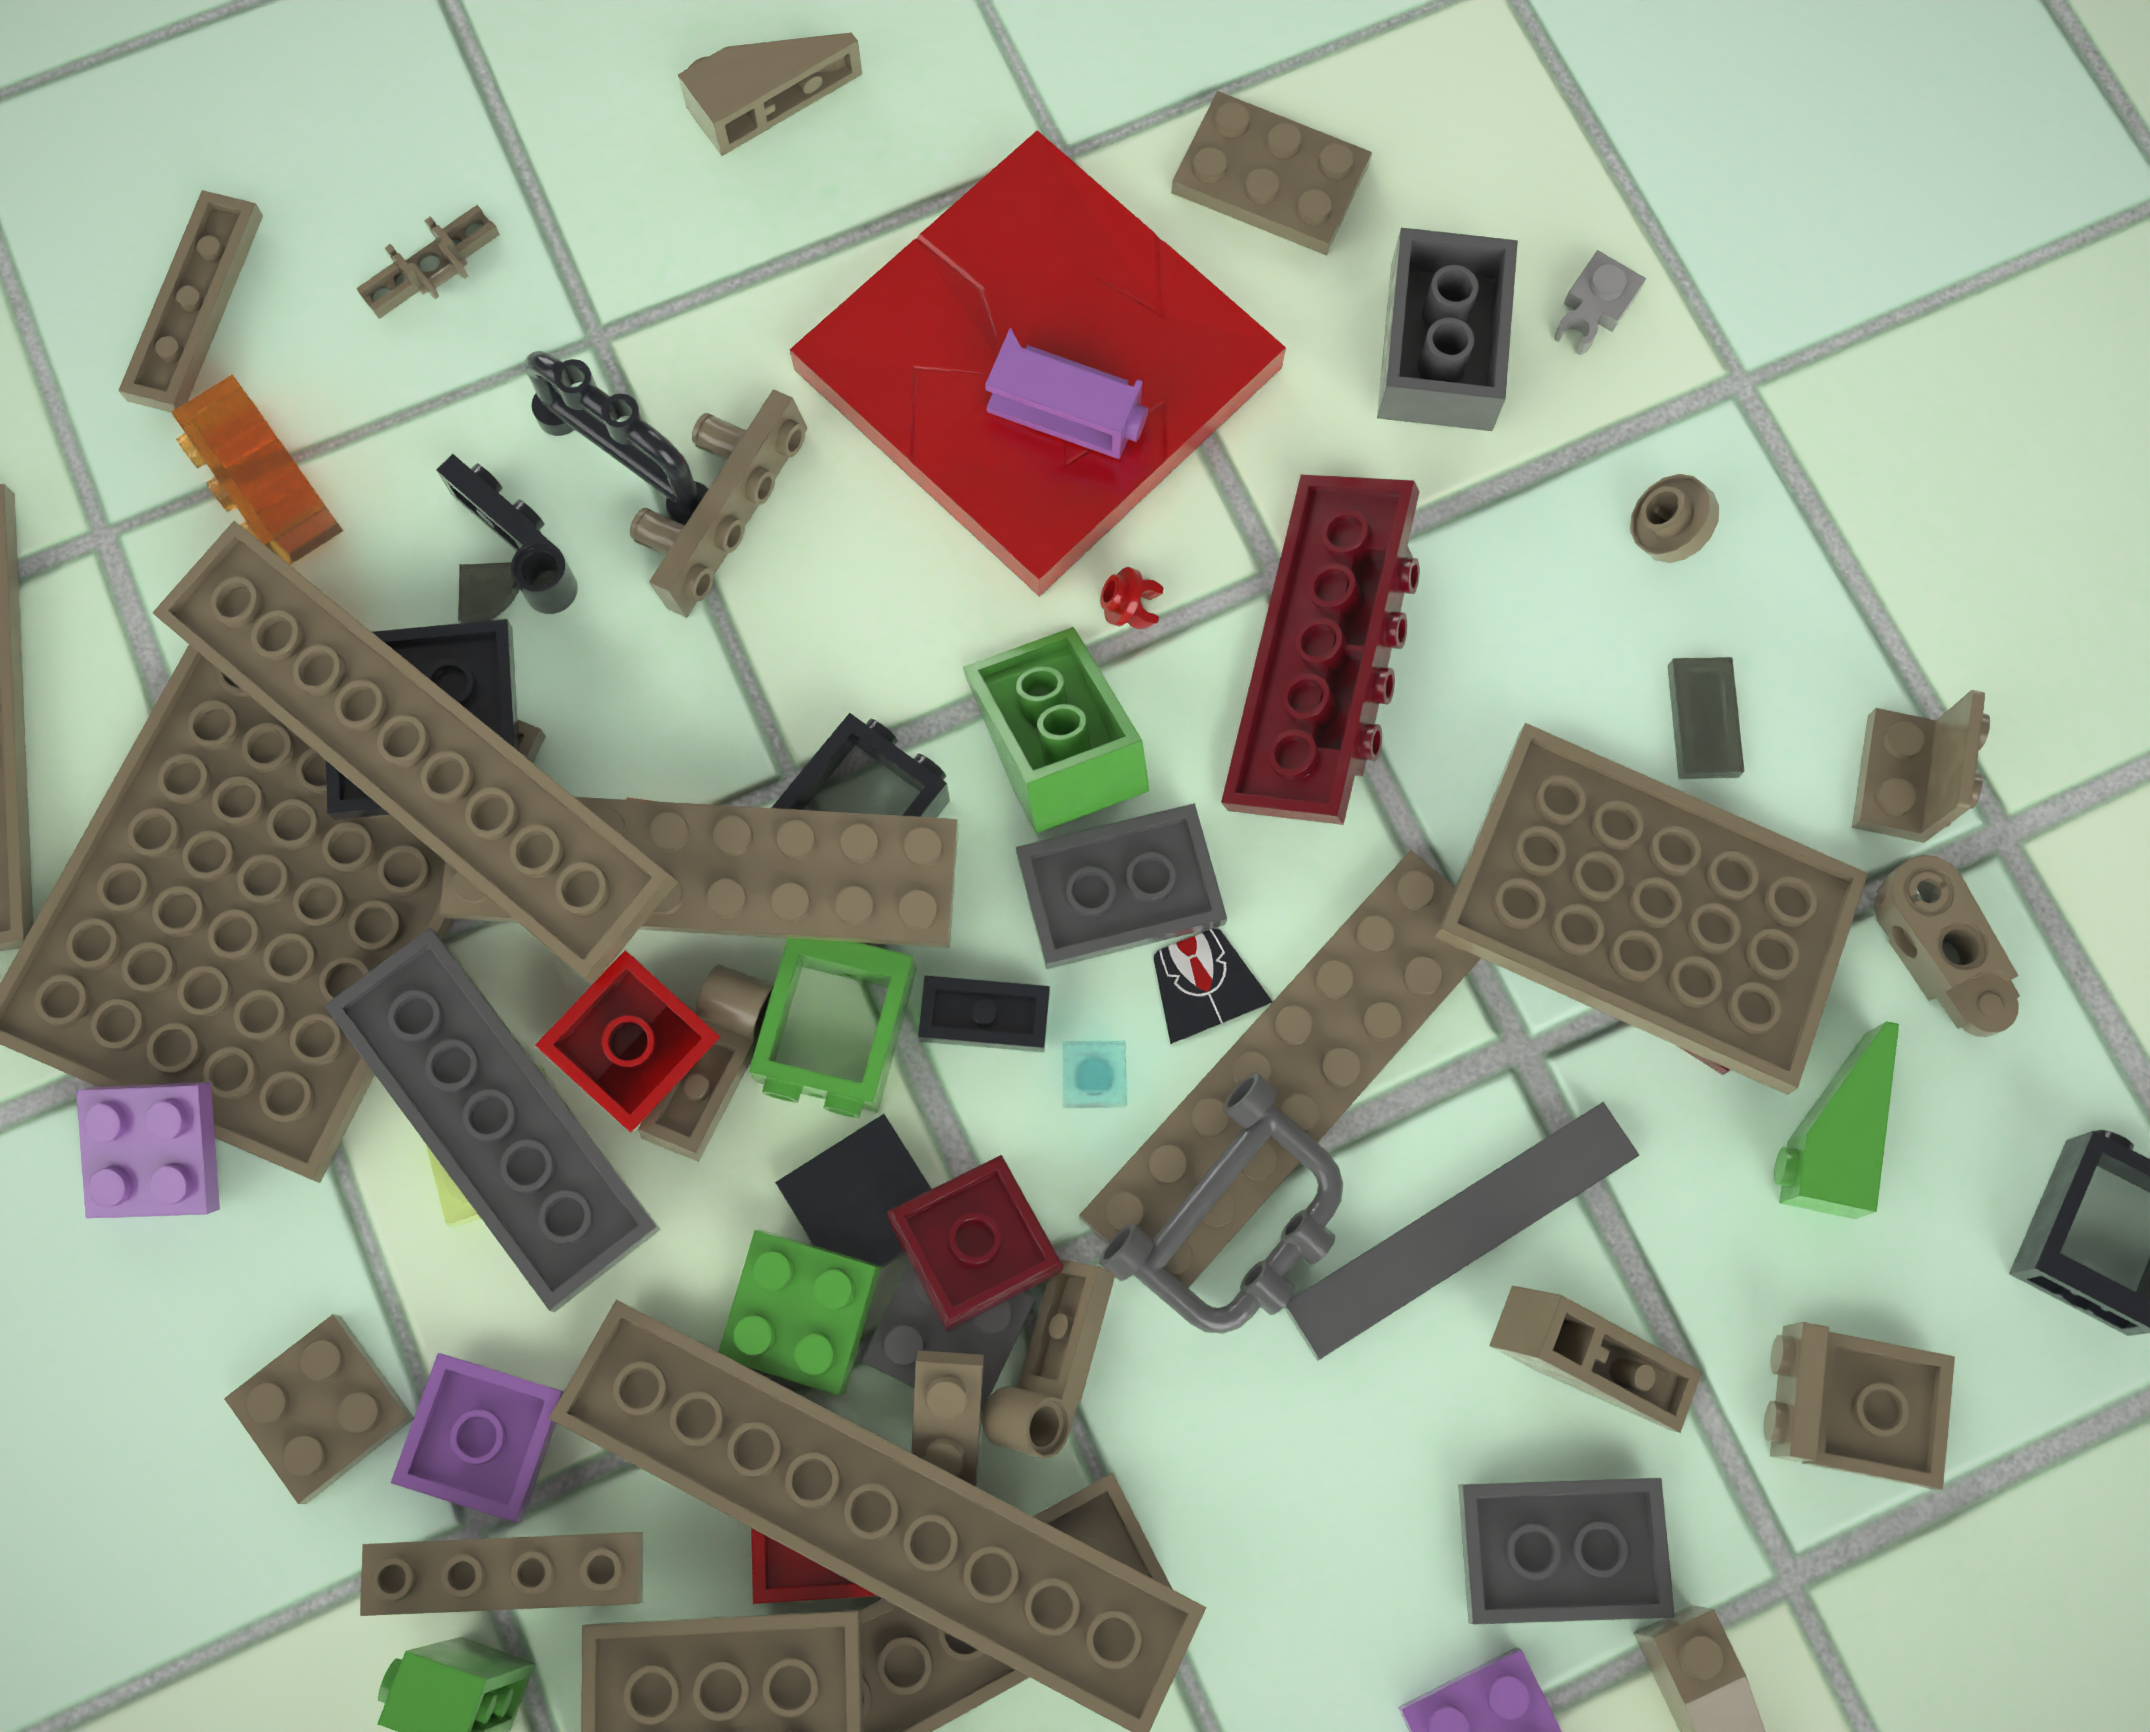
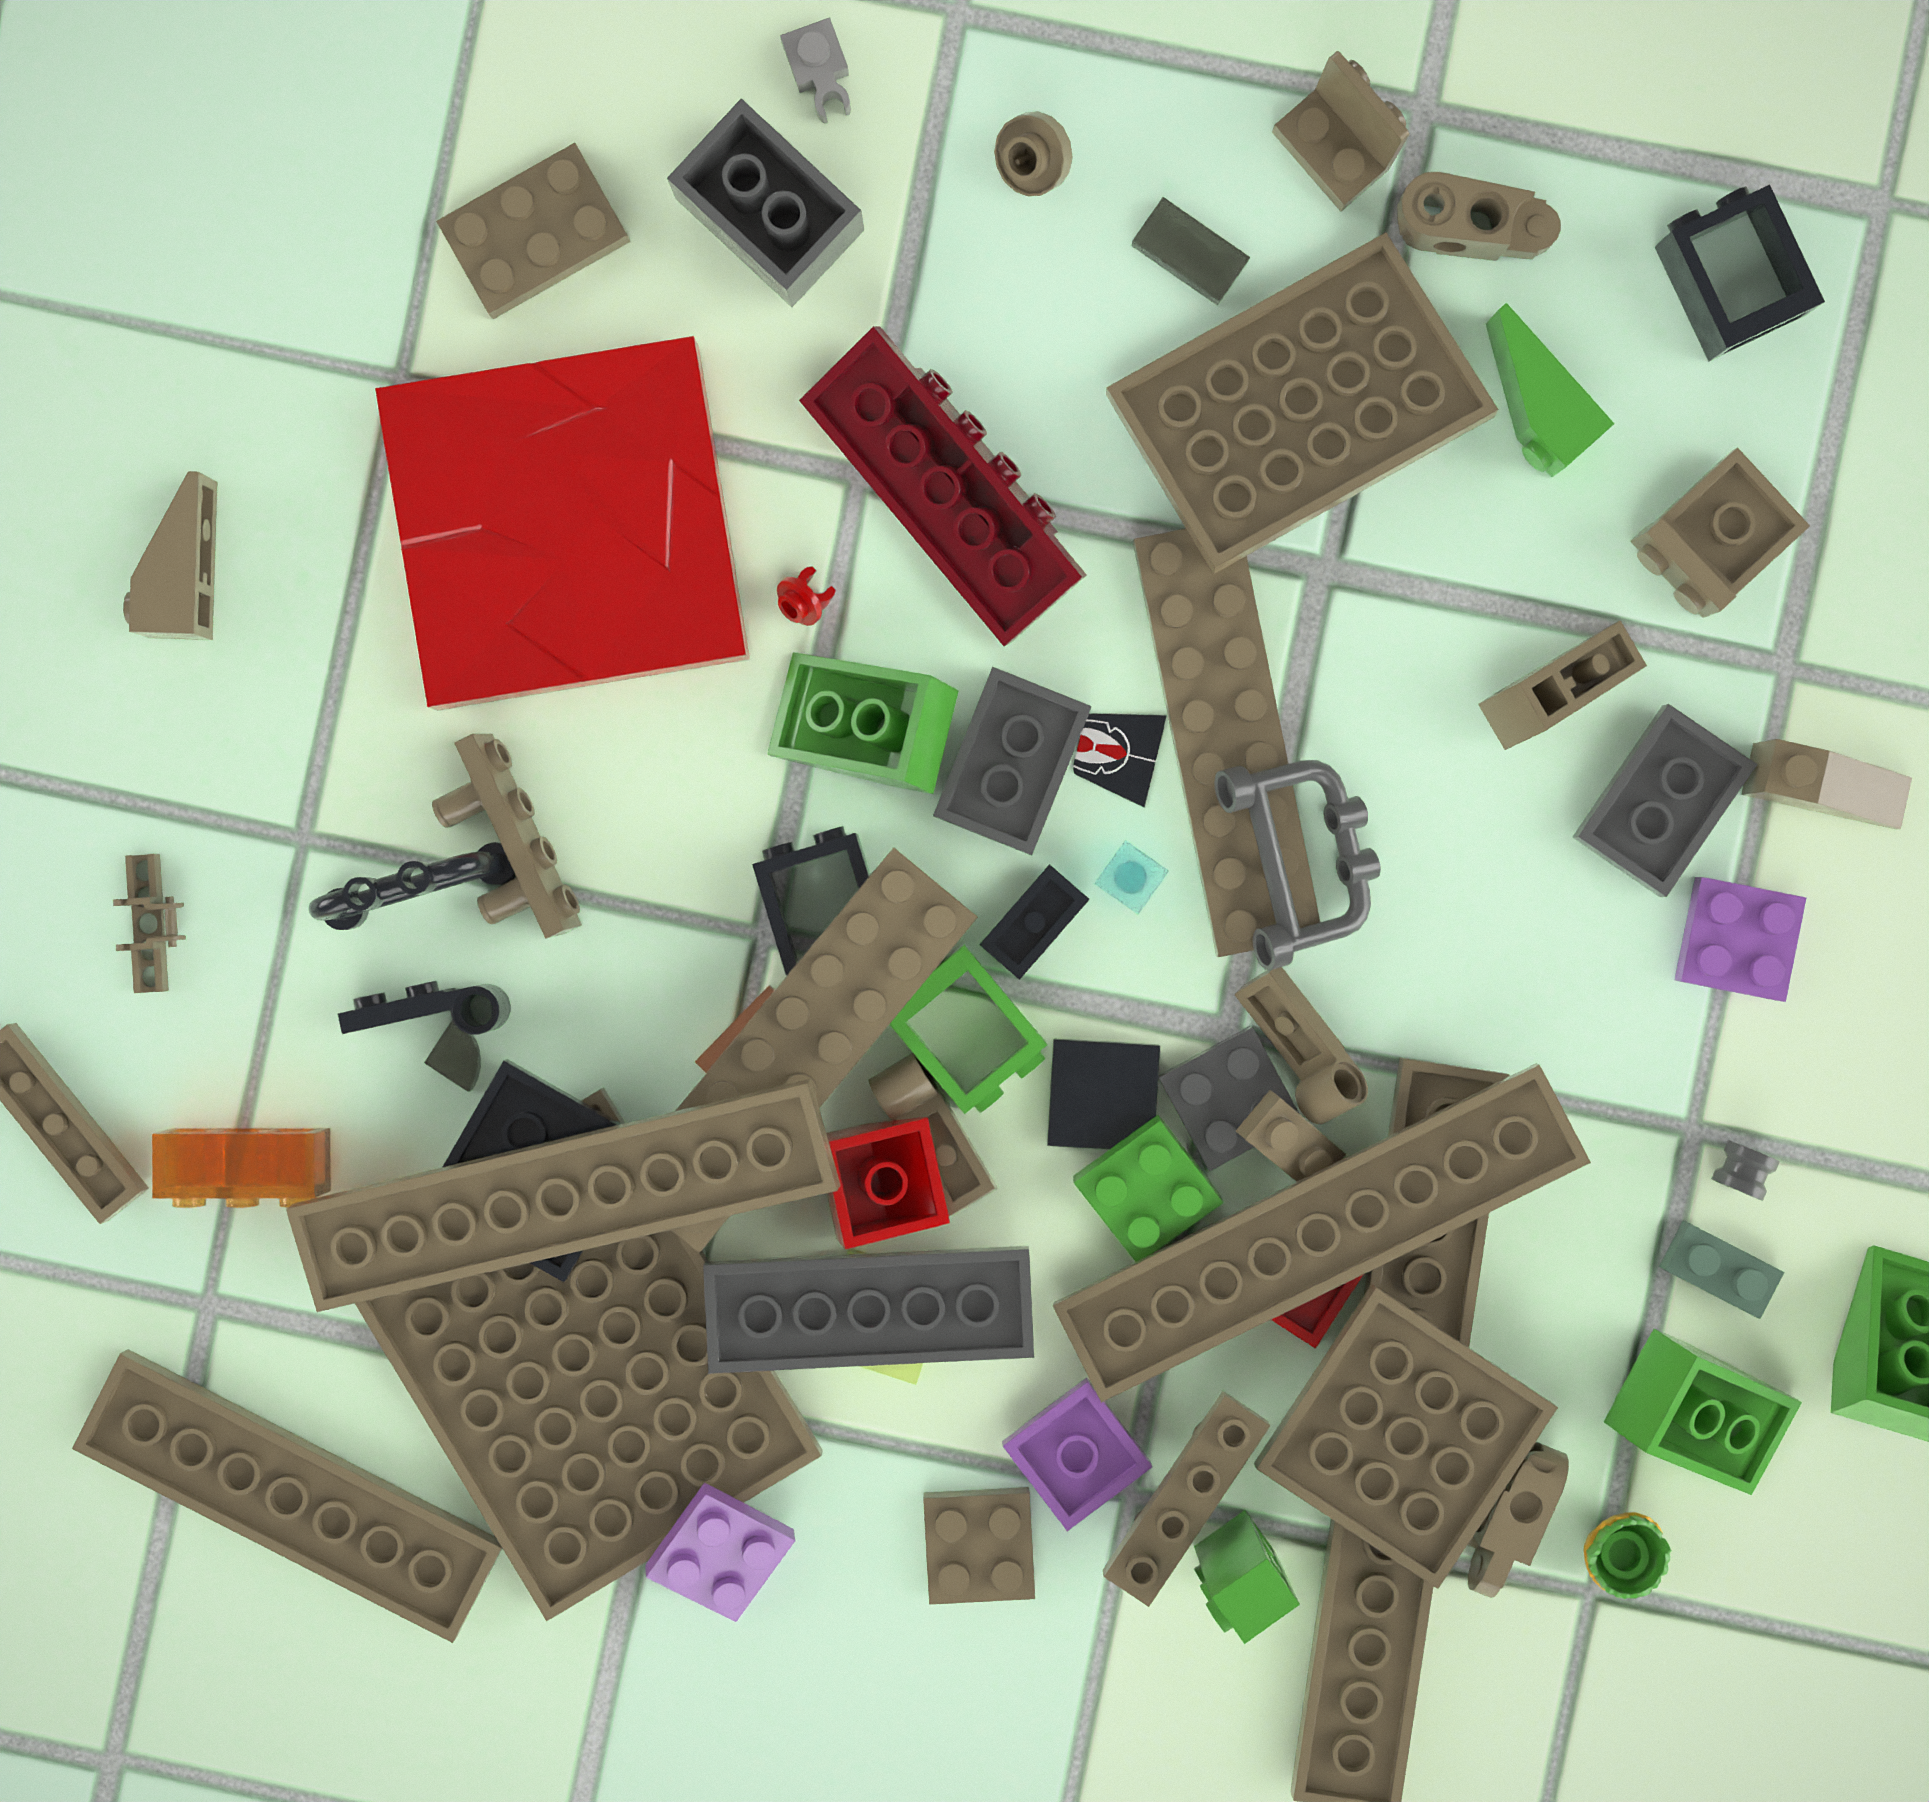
camera: 50 degrees left, 15 degrees up
dark red tile [887,1155,1063,1332] -> none
medium lavender window [985,328,1149,459] -> none
dark grey tile [1284,1102,1640,1361] -> none

